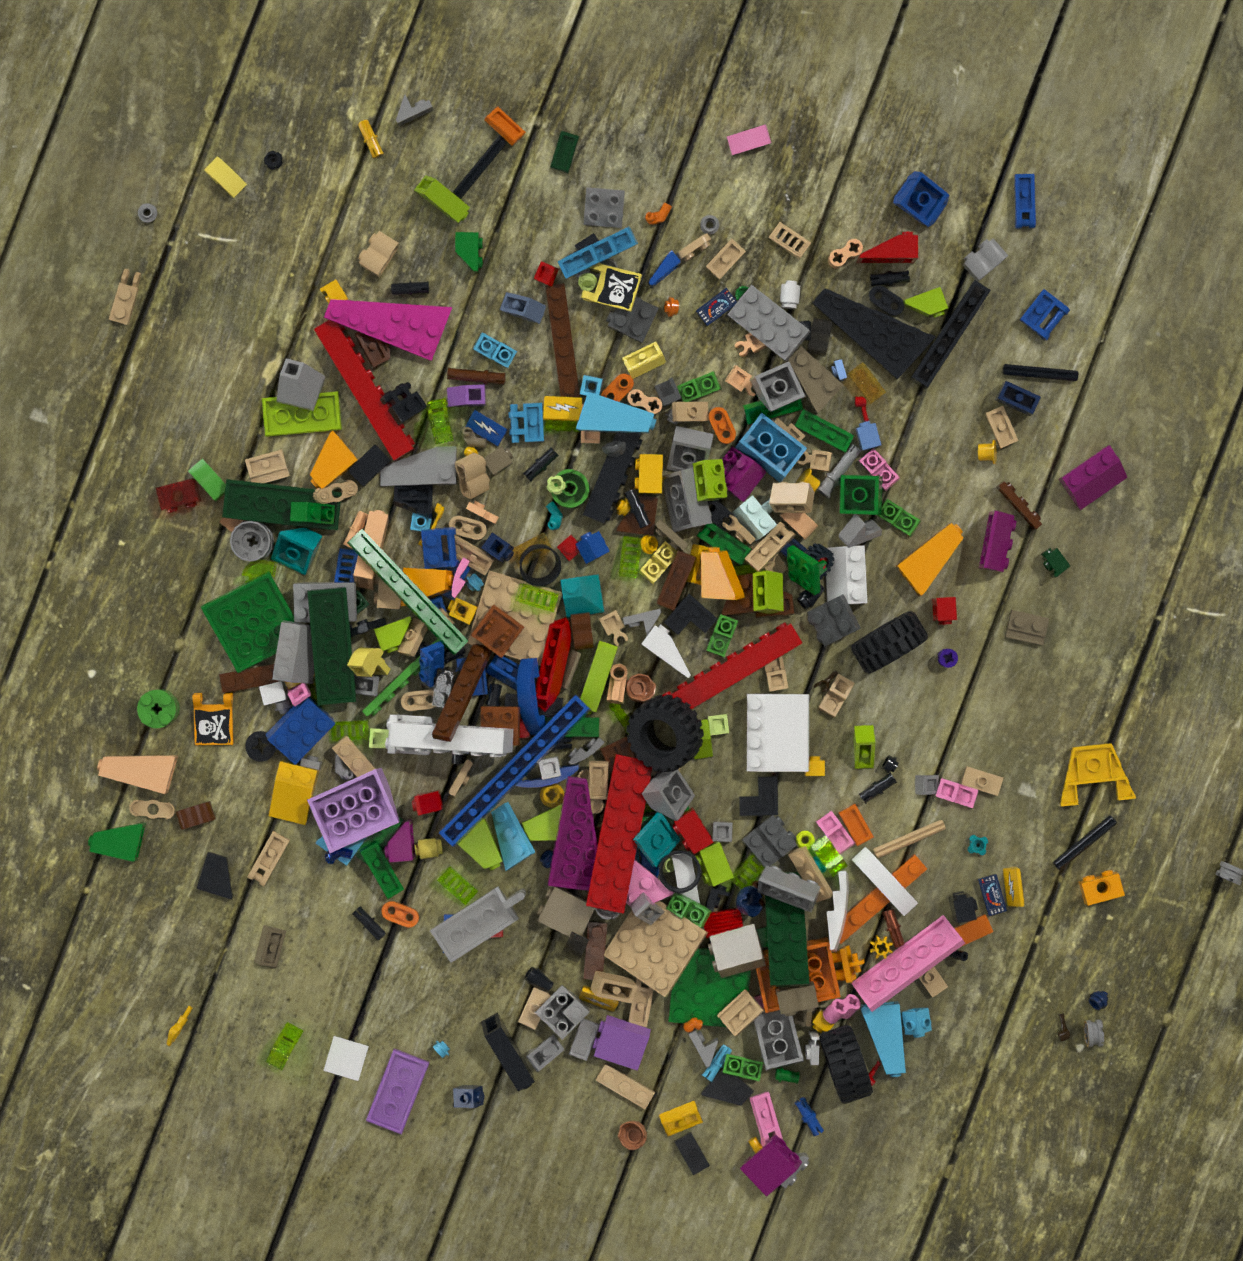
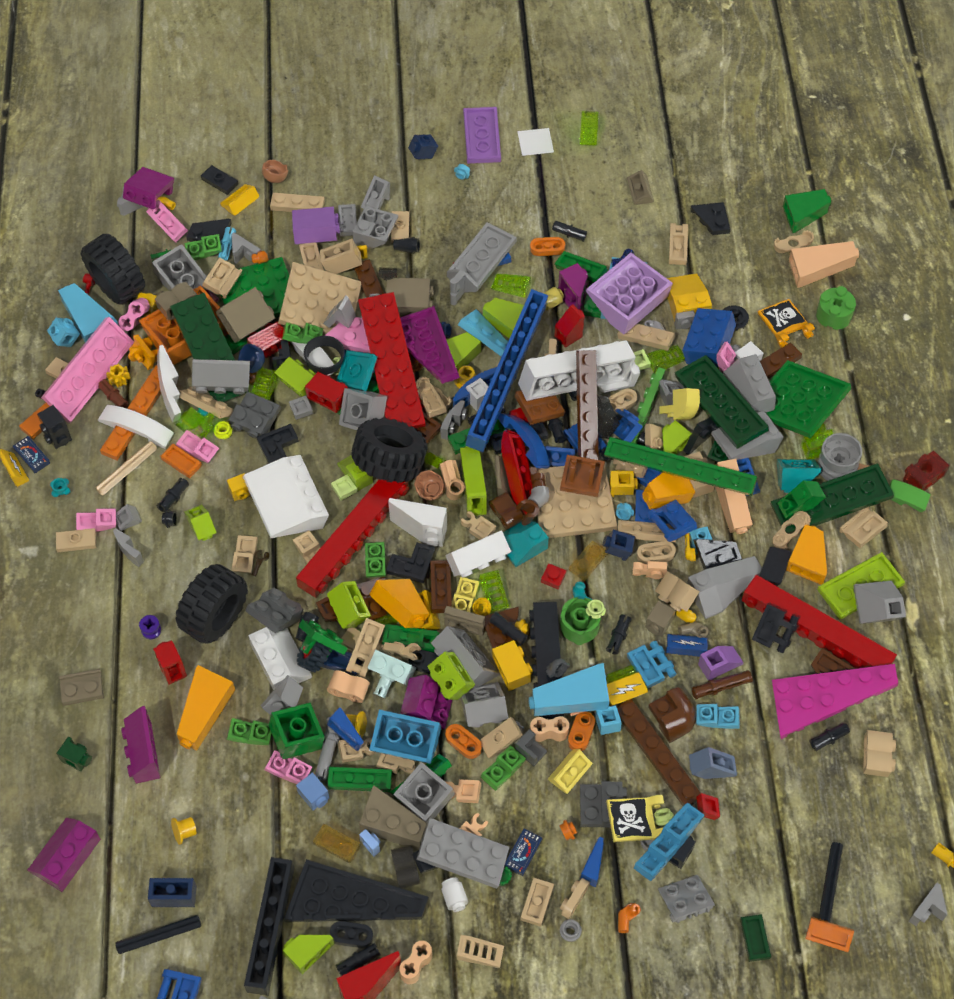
camera: 150 degrees right, 30 degrees down
yellow hand [167,1006,193,1046] -> none
reddish brown axle [175,801,216,830] -> none
yellow brick [320,279,349,304] -> none
light nougat axle [343,511,368,548] -> none
lime slope [414,175,470,223] -> none
clear neon green brick [427,398,454,445] -> none
bright pink slope [452,557,471,598] -> none
green slope [455,232,483,273] -> none
black slope [481,1012,535,1091] -> none
clear neon green slope [515,583,559,613] -> none
black tyre [519,544,561,586] -> none
blue brick [576,531,610,564] -> none
light grey slope [623,609,661,635] -> none
tan brick [769,482,815,513] -> none
blue pin [795,1097,824,1136] -> none
white plate [805,1031,819,1065] -> none
red hand [855,396,869,422] -> none
tan plate [985,406,1018,449] -> none
reddish brown plate [996,481,1042,530] -> none
none -> light grey slope [113,528,144,567]
none -> blue slope [327,707,364,751]
none -> white brick [445,531,511,578]
none -> reddish brown piece [516,467,549,525]
none -> reddish brown brick [648,687,696,744]

